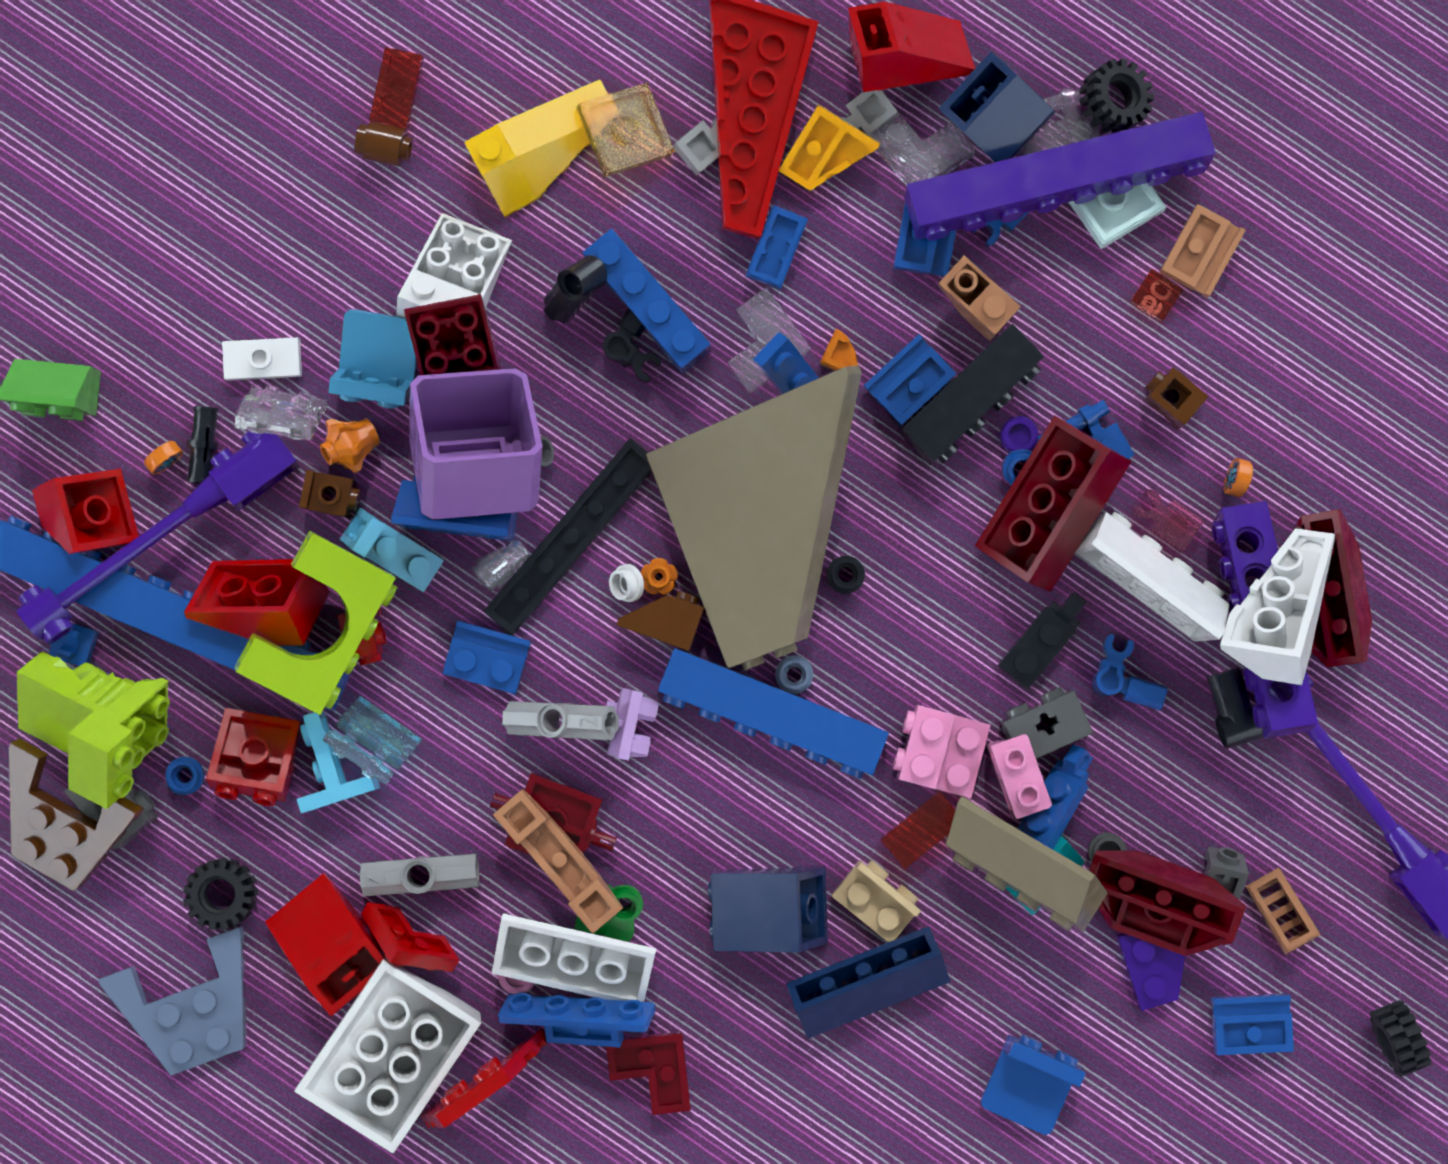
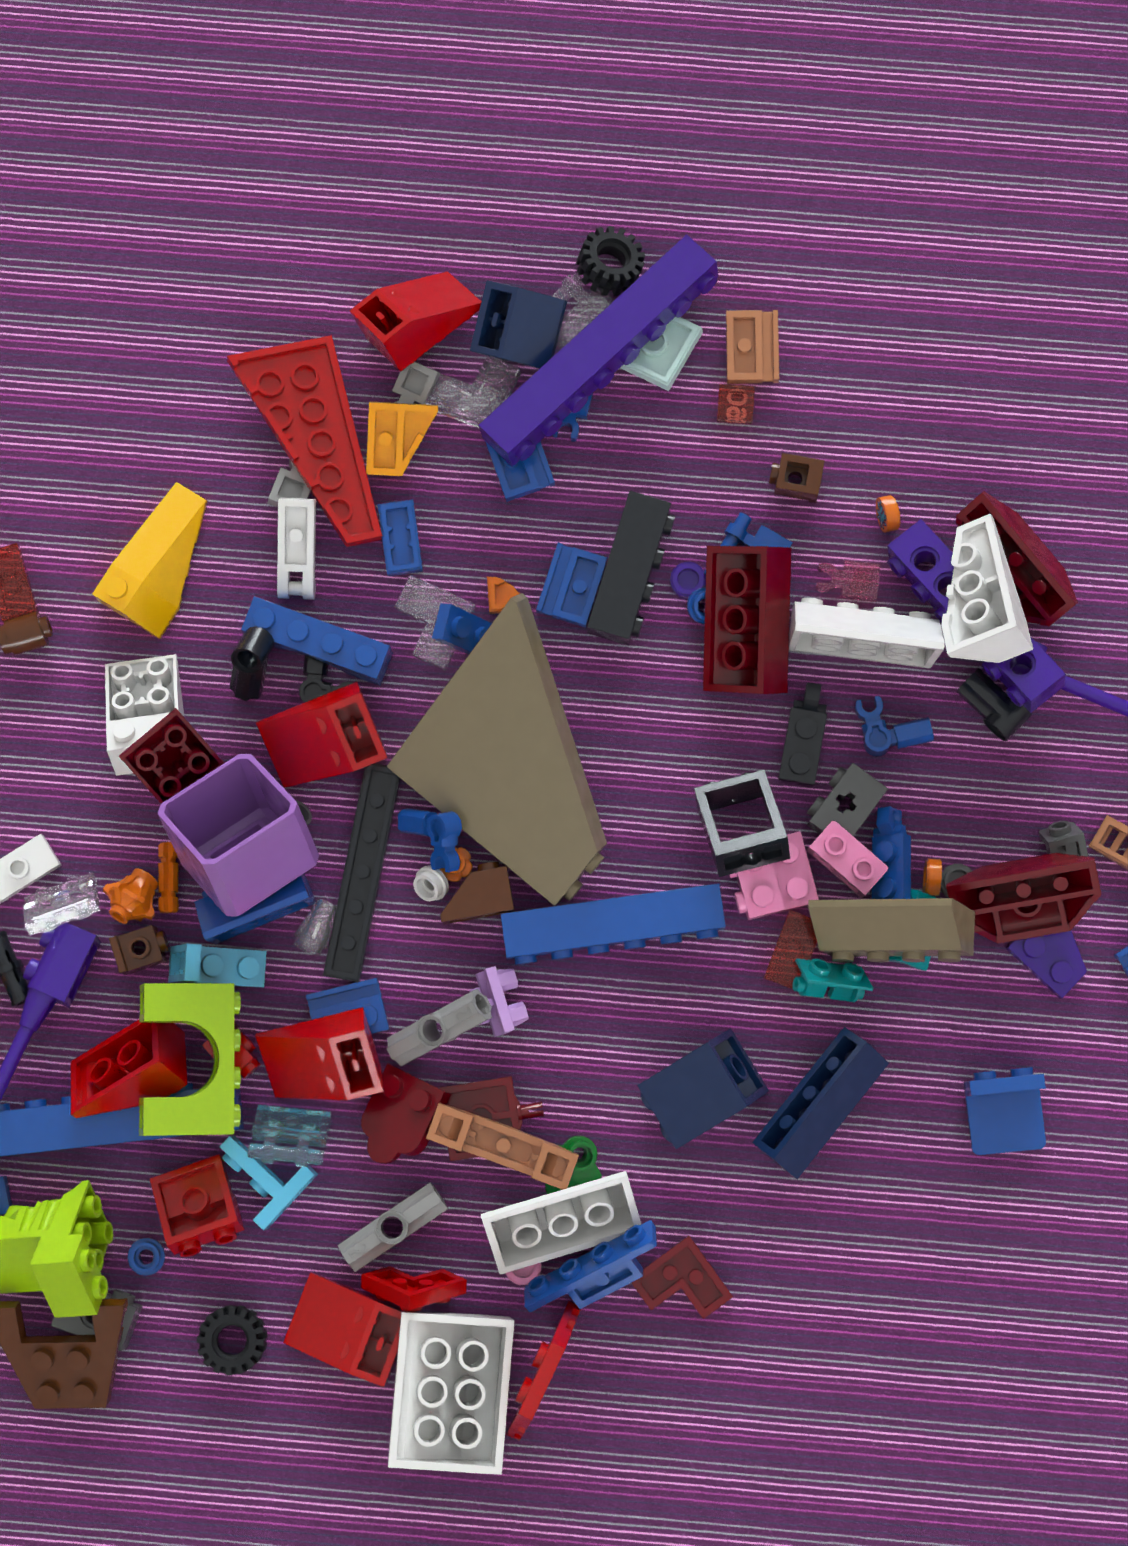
camera: 20 degrees left, 5 degrees down
sand blue wing [98,926,247,1076] -> none
dark azure bracket [328,309,417,408] -> none
clear yellow plate [576,83,675,177] -> none
sand blue plate [775,656,813,694] -> none
black plate [827,556,865,594] -> none
tan bracket [831,860,921,942] -> none
nougat slope [938,255,1021,341] -> none
none -> orange axle [158,842,179,914]
none -> red slope [255,1007,383,1101]
none -> red slope [256,682,388,788]
none -> white plate [277,498,316,600]
none -> dark red plate [361,1063,451,1164]
none -> blue bar [398,808,462,872]
none -> black window [694,770,790,877]
none -> teal hinge [792,958,874,1002]
none -> orange tile [923,858,942,896]

